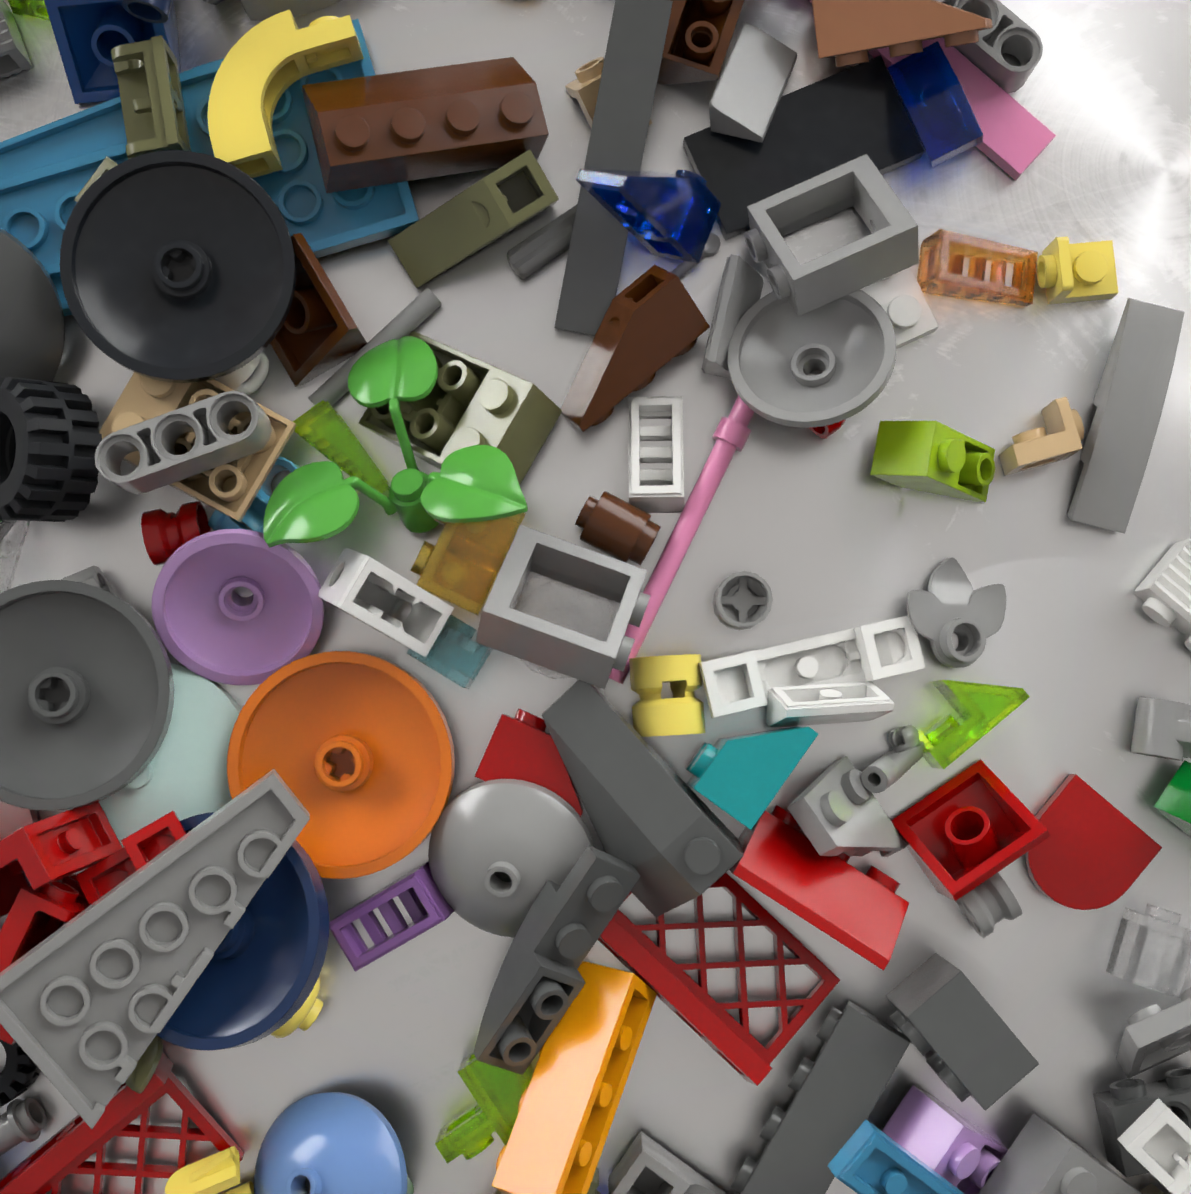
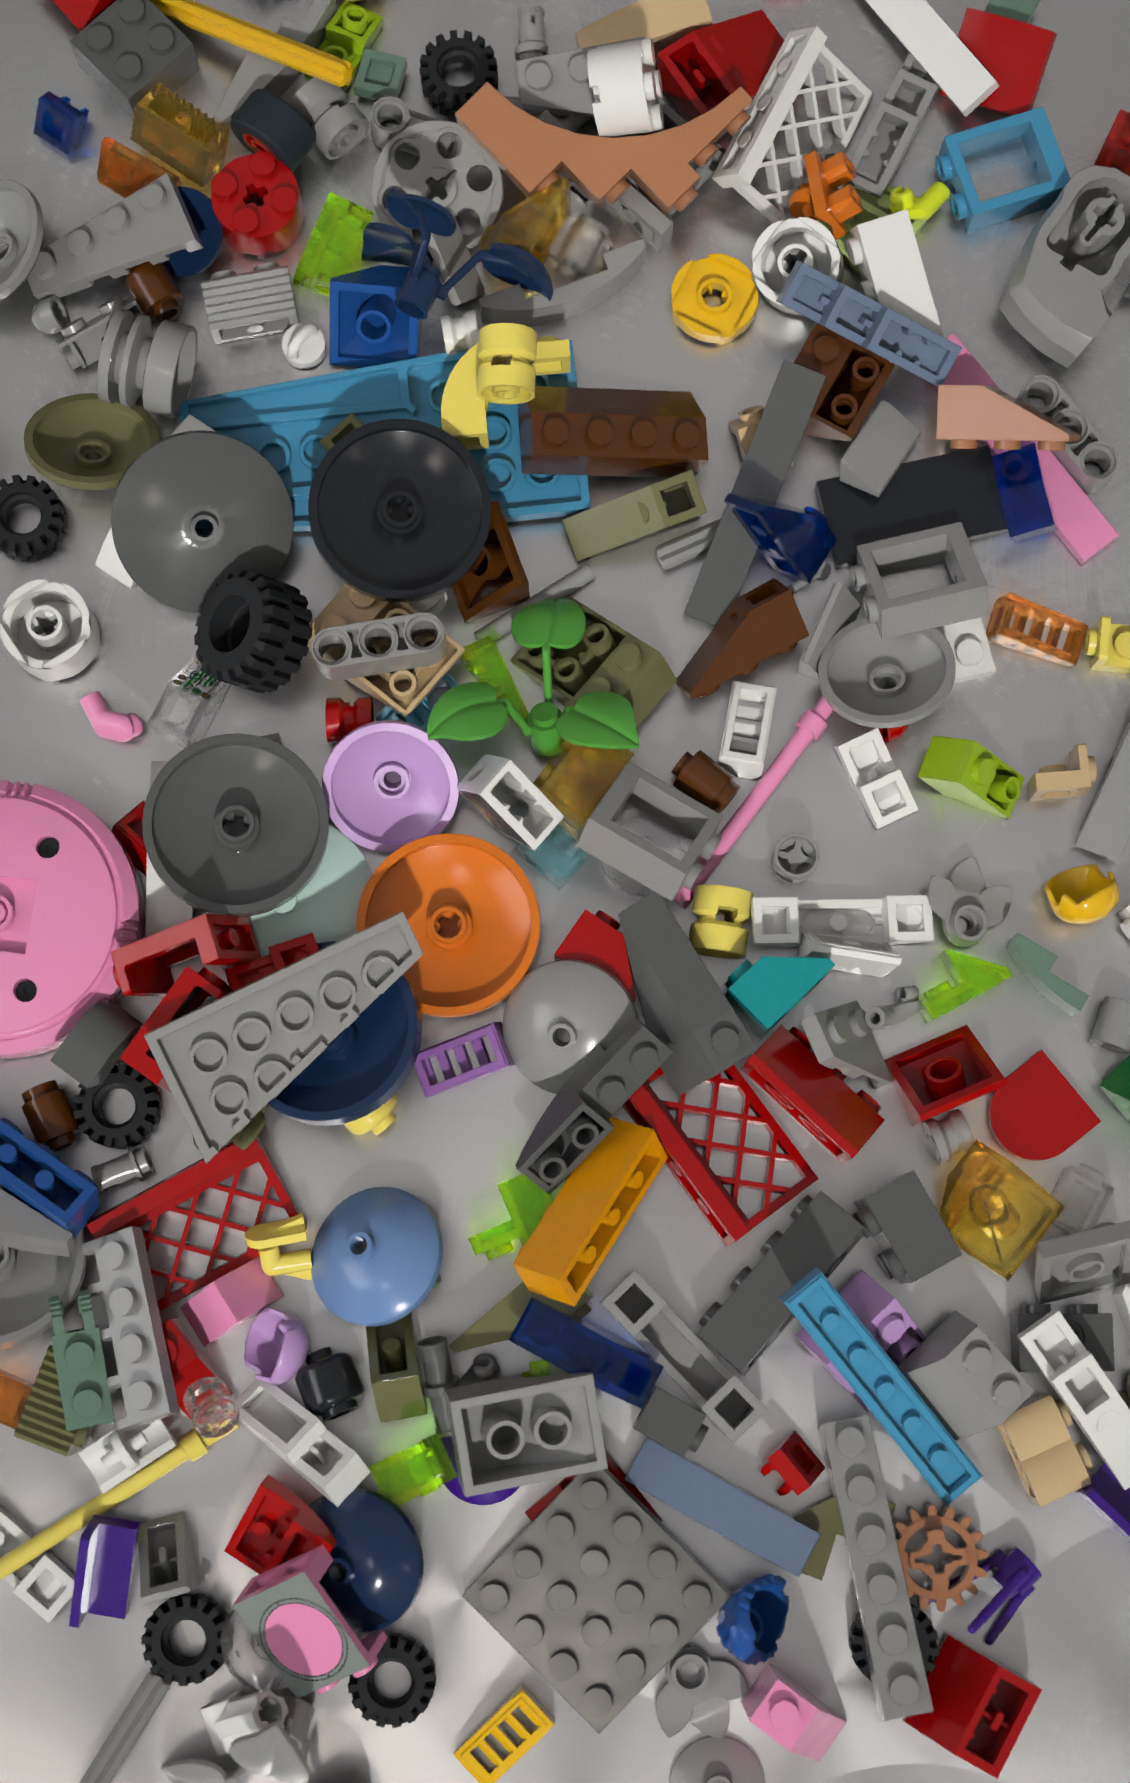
camera: 10 degrees right, 5 degrees down
olive hinge [111,35,191,159] -> none
none -> white tile [281,322,327,370]
none -> white wheel [440,310,479,356]
none -> light yellow wheel [477,323,537,405]
none -> white slope [834,728,919,829]
none -> clear yellow slope [939,1139,1065,1282]
none -> sand green slope [1005,933,1089,1017]
none -> yellow hair [1045,864,1119,924]

